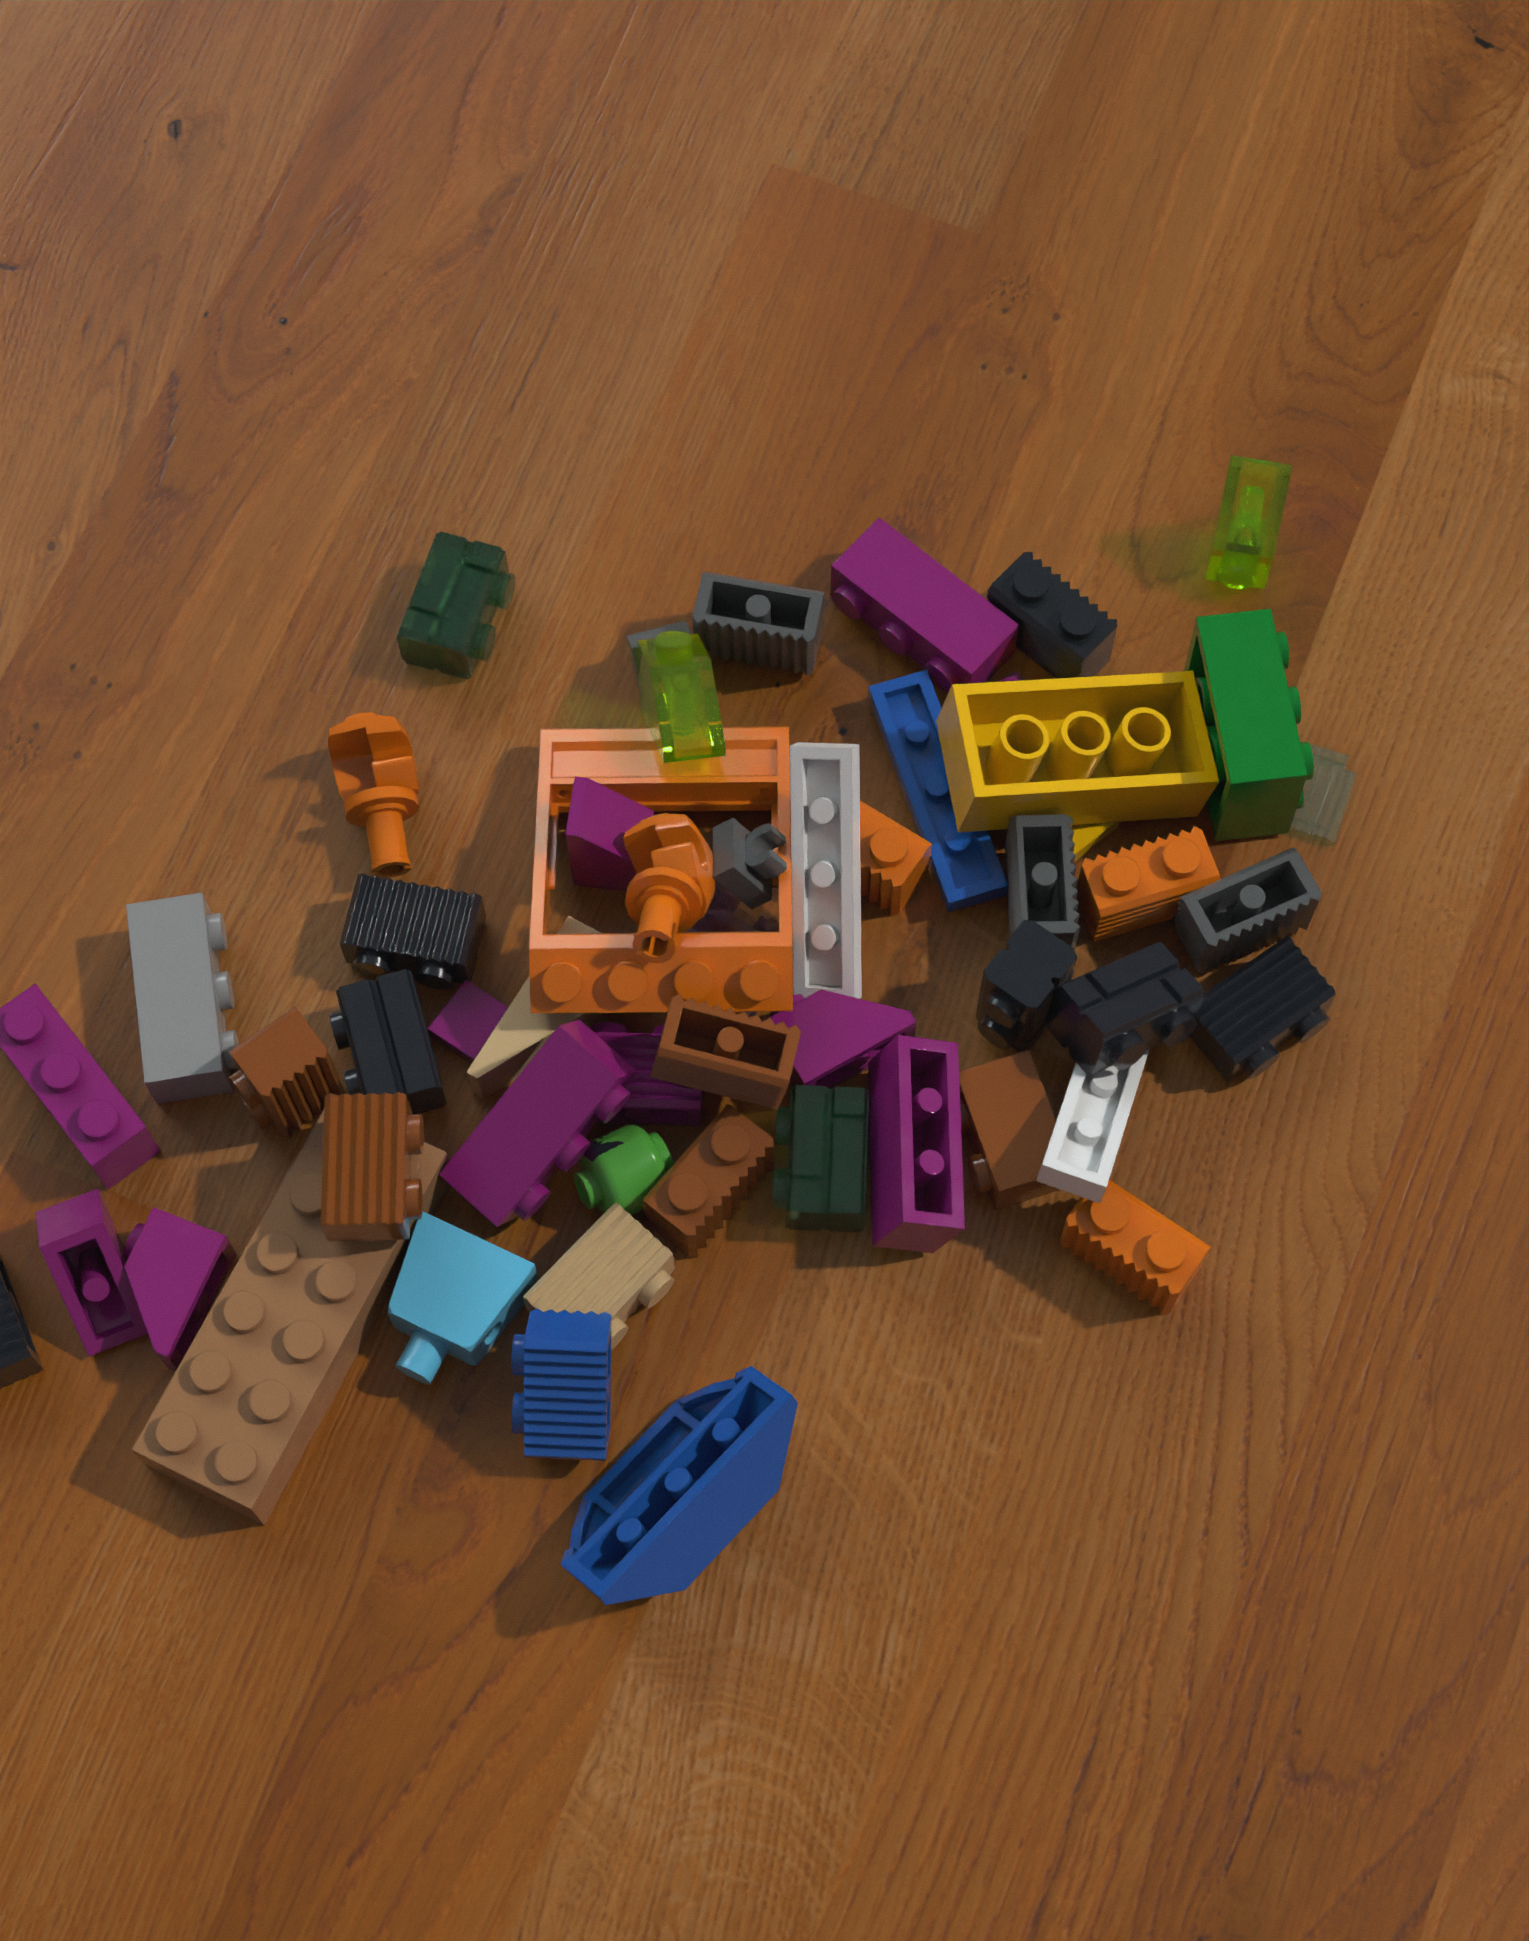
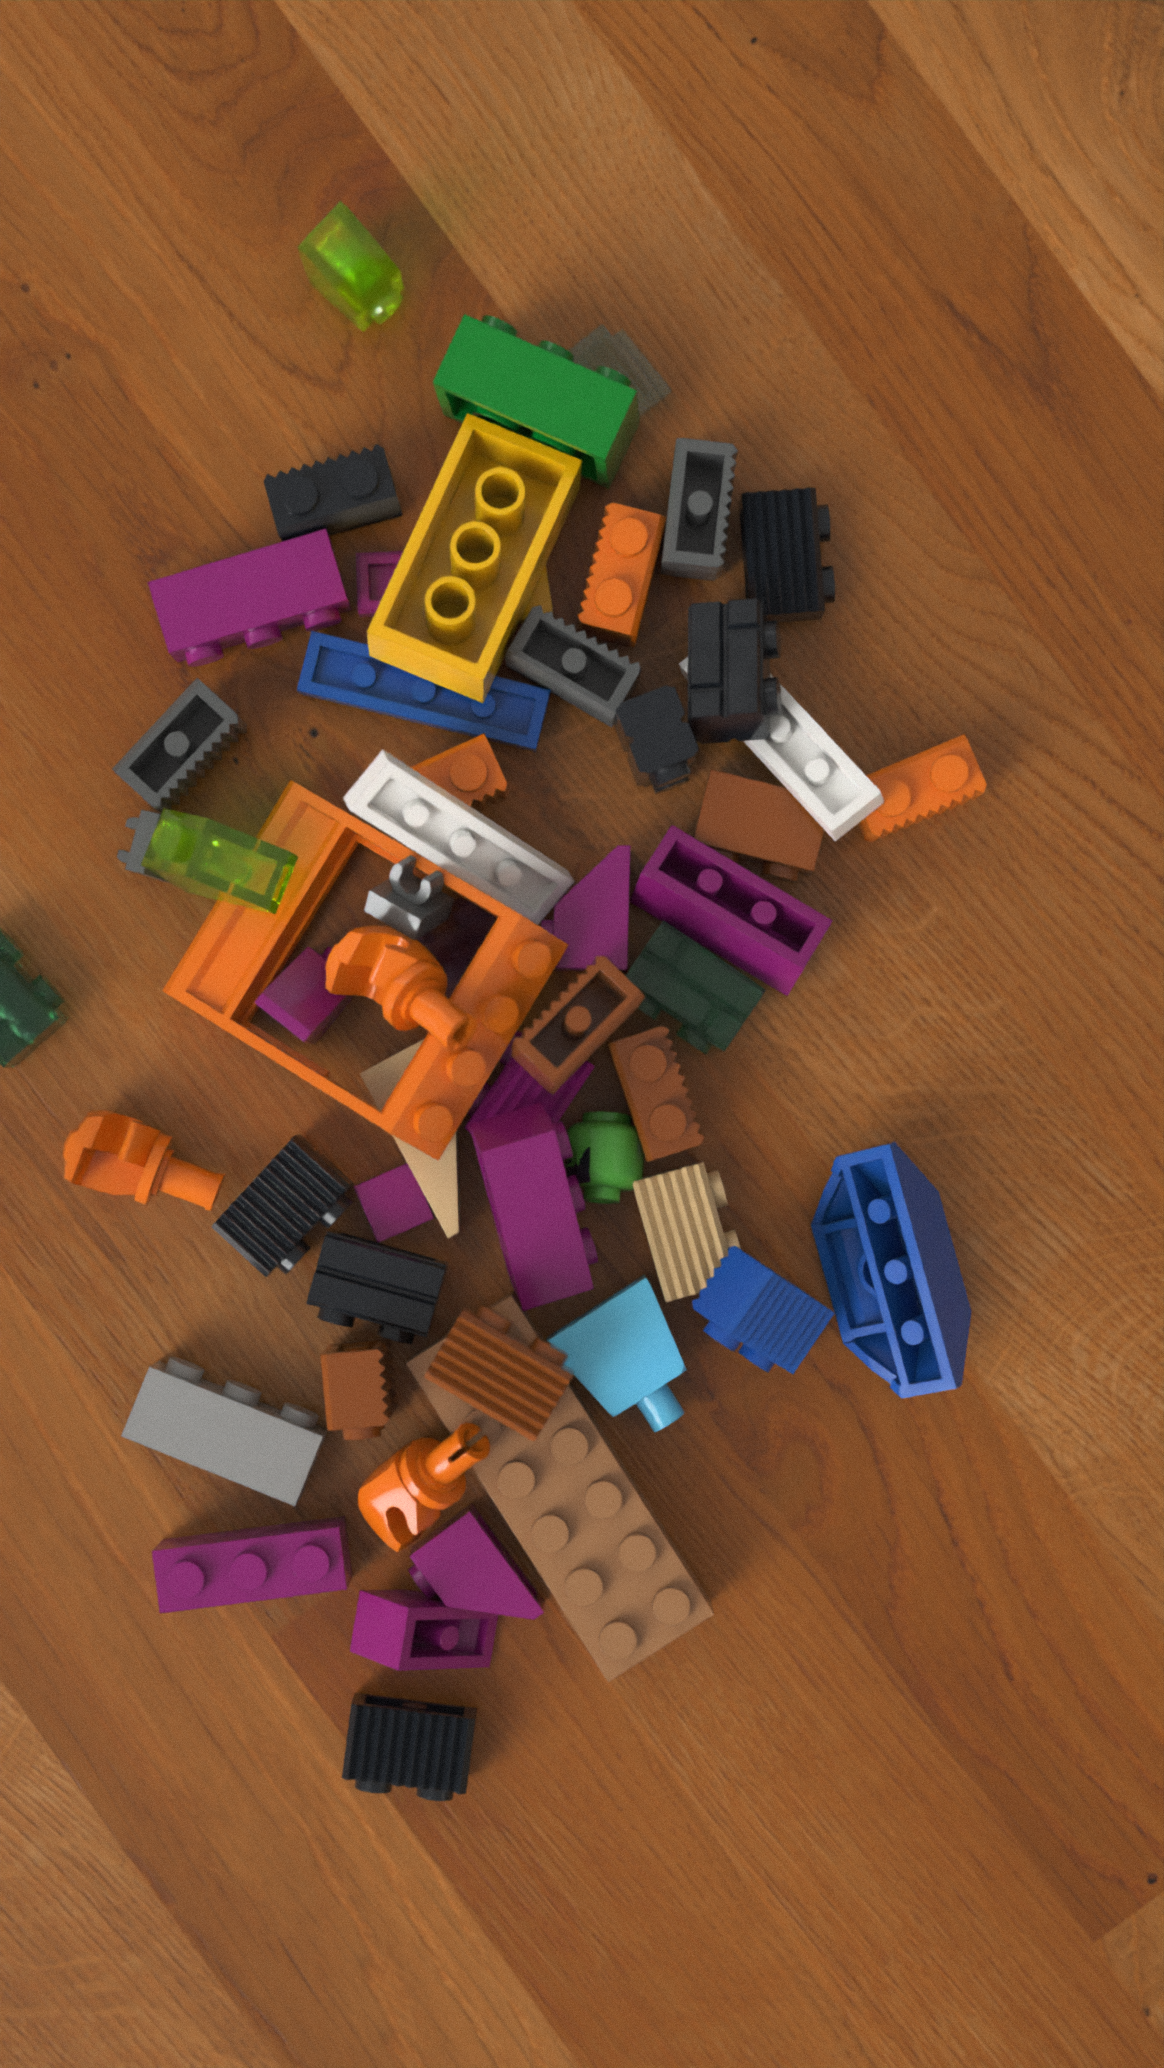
camera: 60 degrees left, 20 degrees up
none -> orange piece [358,1423,490,1552]

